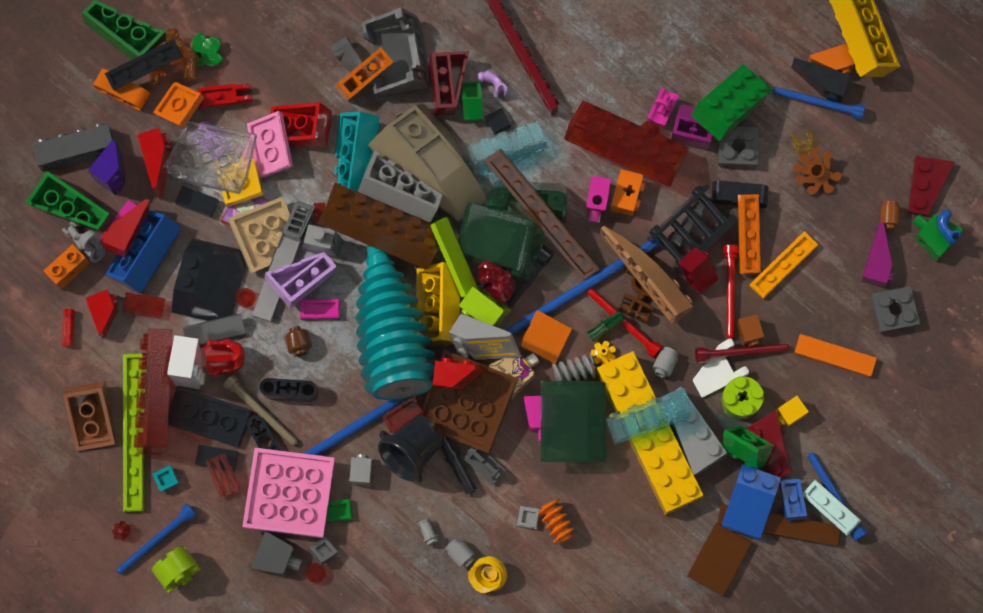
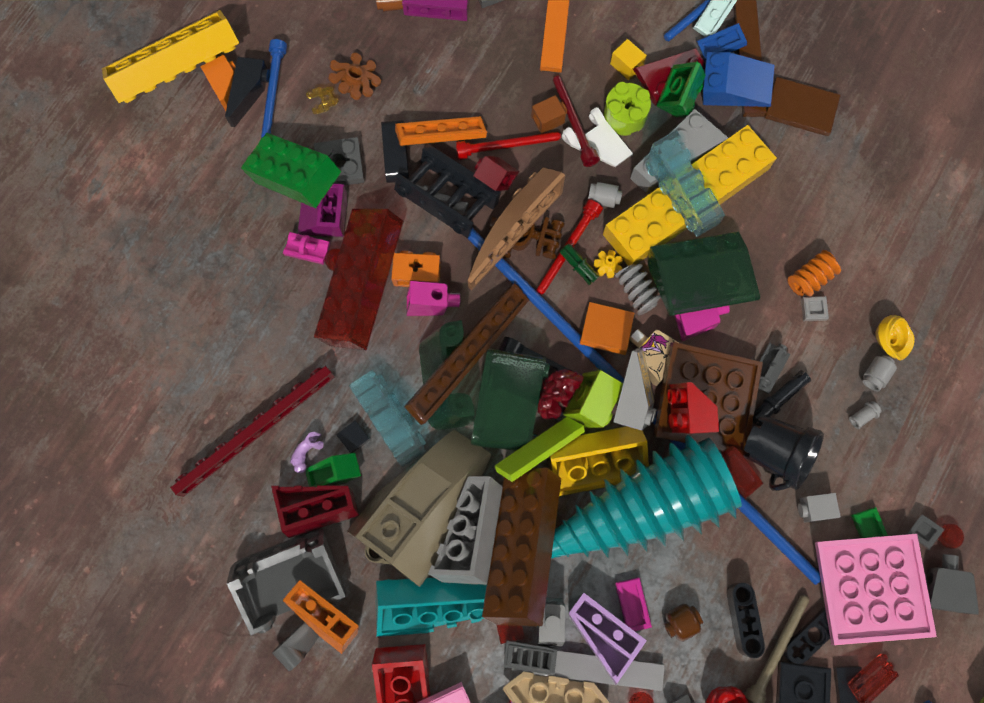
camera: 105 degrees left, 0 degrees up
light orange tile [749,231,818,299] -> none

